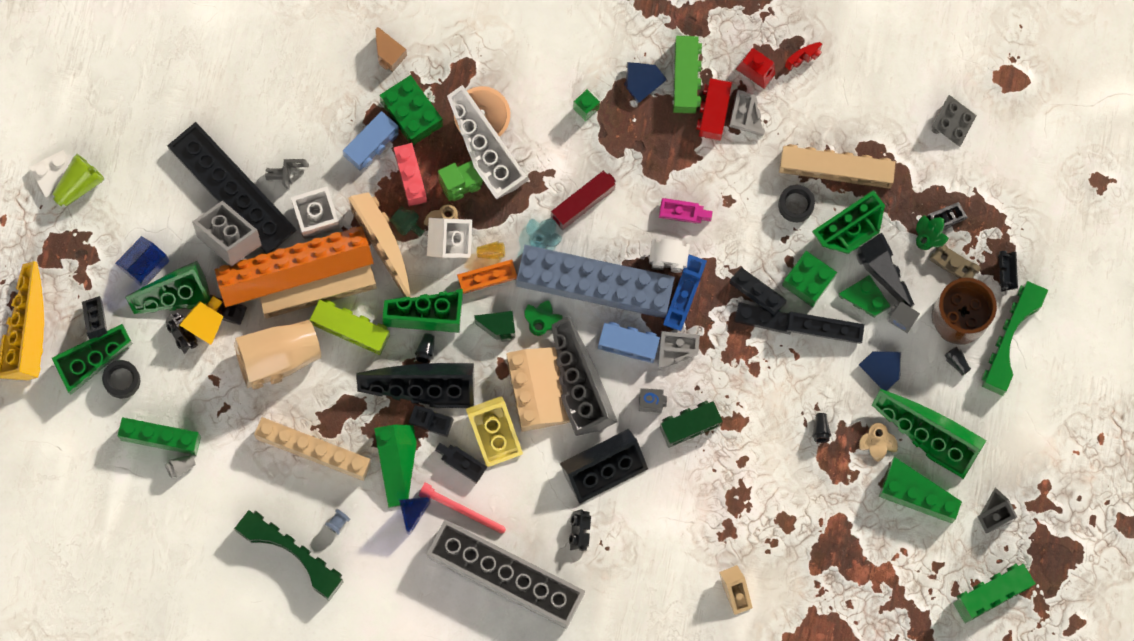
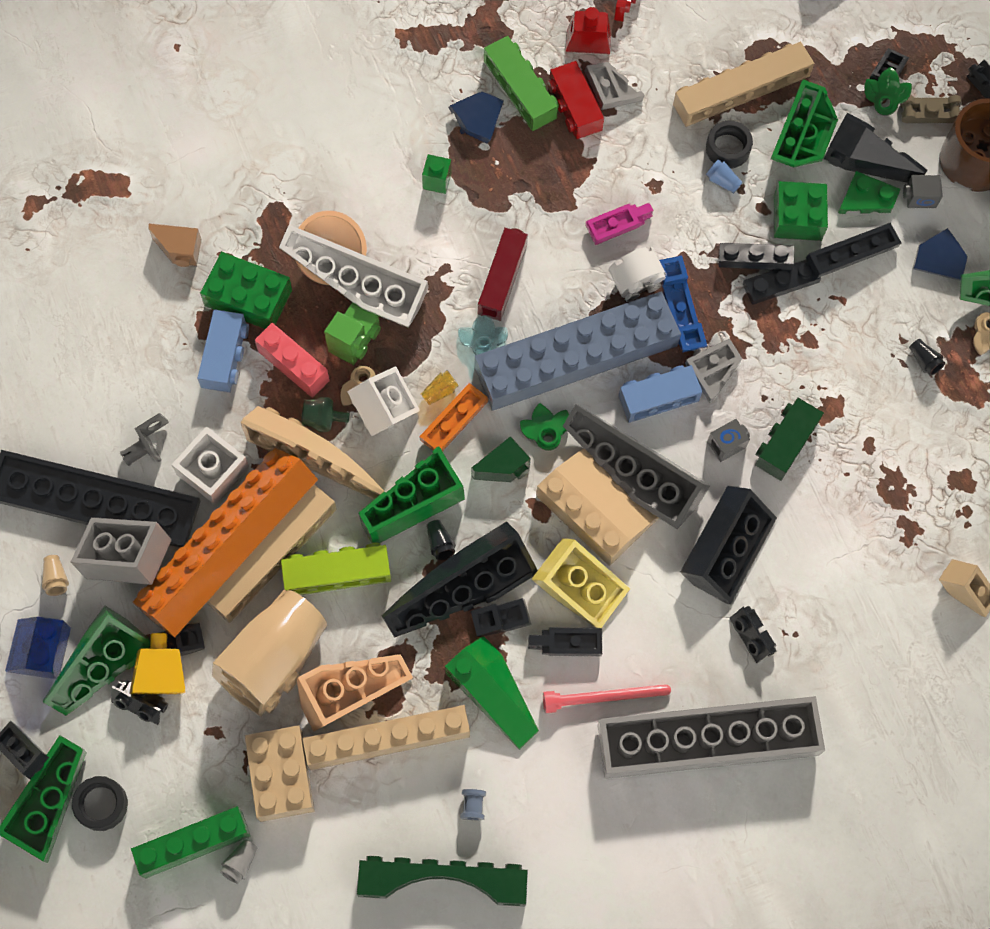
camera: 30 degrees left, 5 degrees down
clear blue slope [399,497,431,535] -> none
none -> tan cone [42,555,69,596]
none -> tan brick [245,725,315,822]
none -> light nougat wedge [296,654,413,732]
none -> medium blue cone [706,160,743,194]

